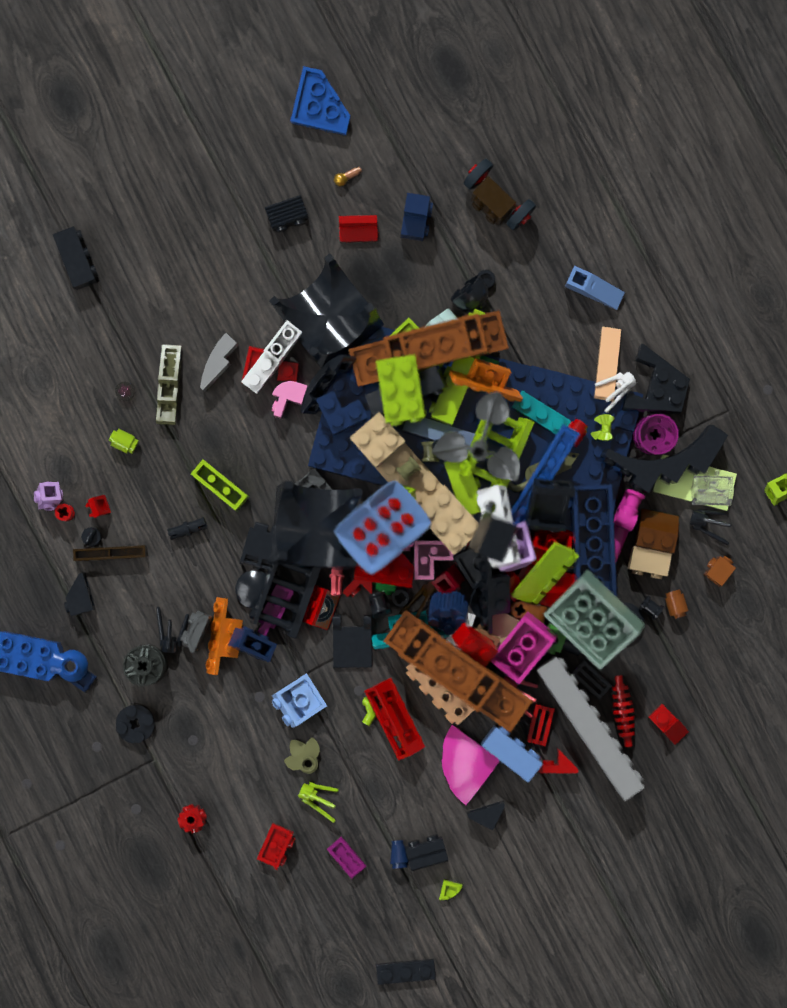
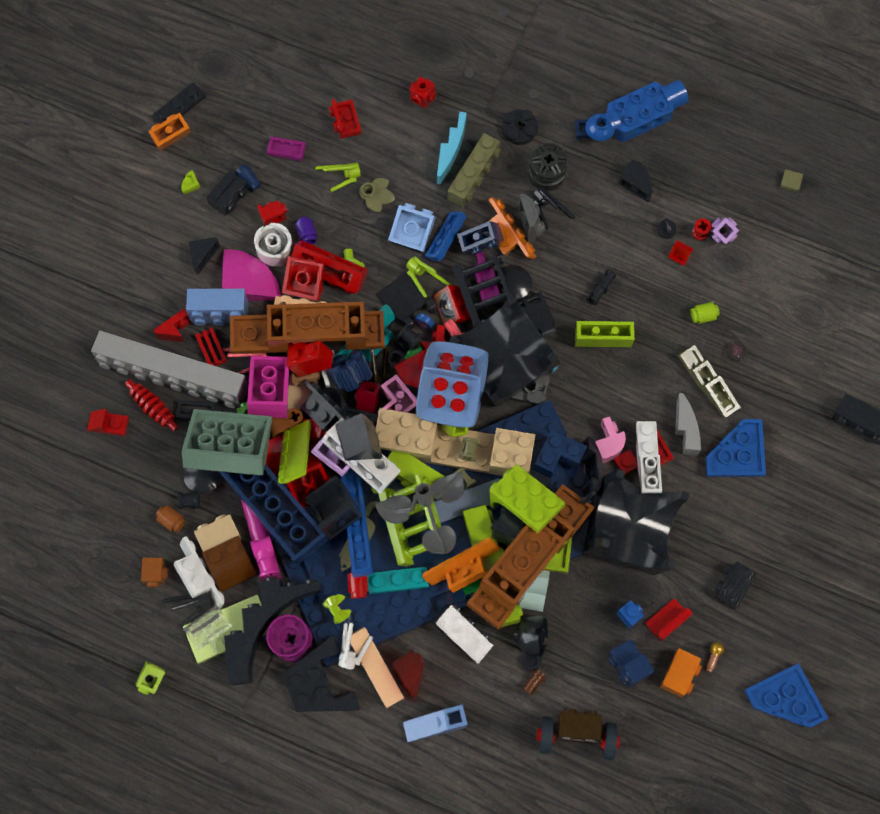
camera: 140 degrees right, 15 degrees down
dark brown piece [73,545,147,561] -> none
none -> orange brick [148,112,191,151]
none -> white bracket [174,536,224,611]
none -> white brick [254,223,293,267]
none -> red brick [257,200,287,226]
none -> red slope [282,256,325,301]
none -> dark purple brick [295,217,317,244]
none -> clear red slope [392,650,425,703]
none -> lime plant [406,257,451,298]
none -> blue tile [415,313,434,330]
none -> blue plate [424,212,467,262]
none -> brick [430,604,493,664]
none -> medium azure slope [437,112,467,184]
none -> olive brick [447,133,501,208]
none -> reddish brown pin [522,669,546,696]
none -> blue brick [616,600,645,630]
none -> orange brick [660,648,702,698]
none -> blue plate [705,419,766,477]

